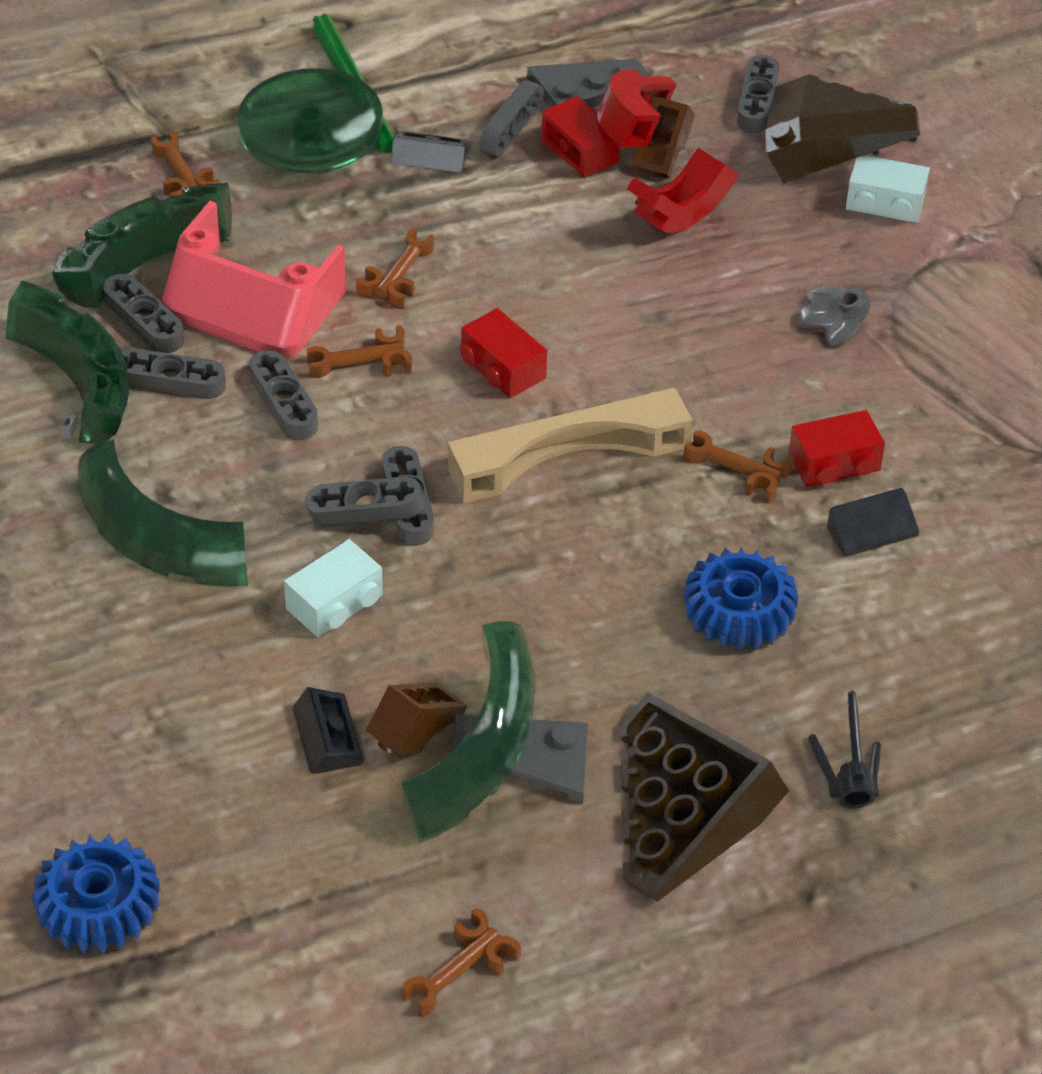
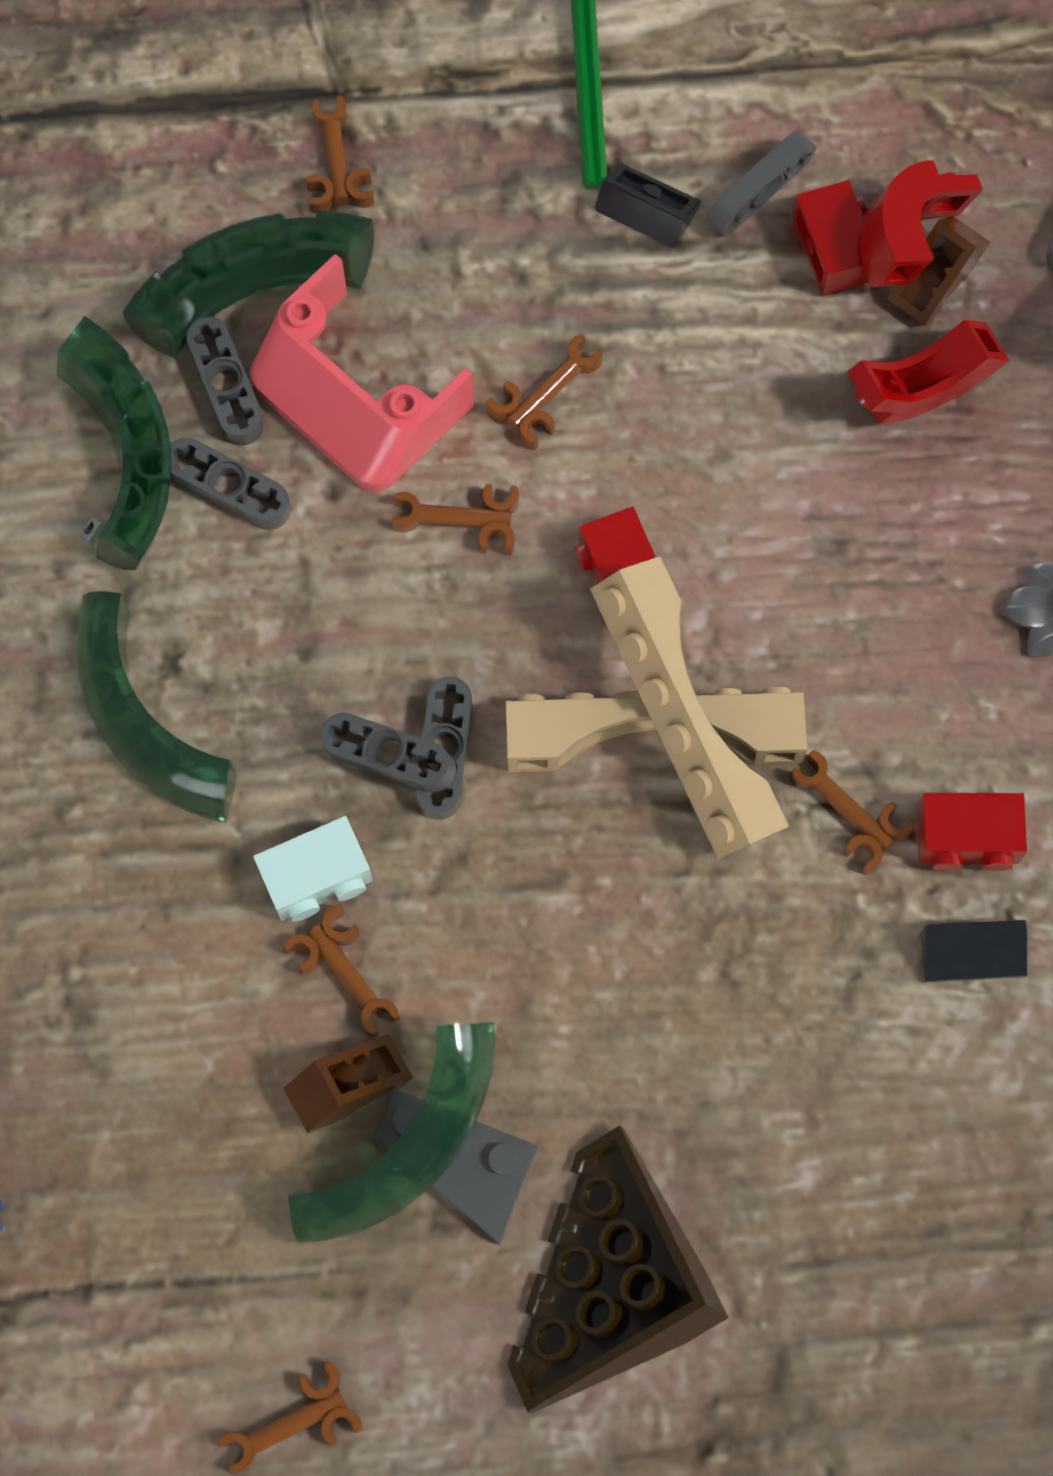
camera: 20 degrees right, 25 degrees up
clear green dish [237,68,383,173] -> none
dark grey beam [250,350,318,440] -> none
black slope [293,687,364,774] -> none
dark grey wing [527,58,652,108] -> none
blue gear [683,547,798,652] -> none
black plant [808,690,881,808] -> none
none -> dark orange bar [283,904,400,1038]
none -> tan arch [590,556,789,860]

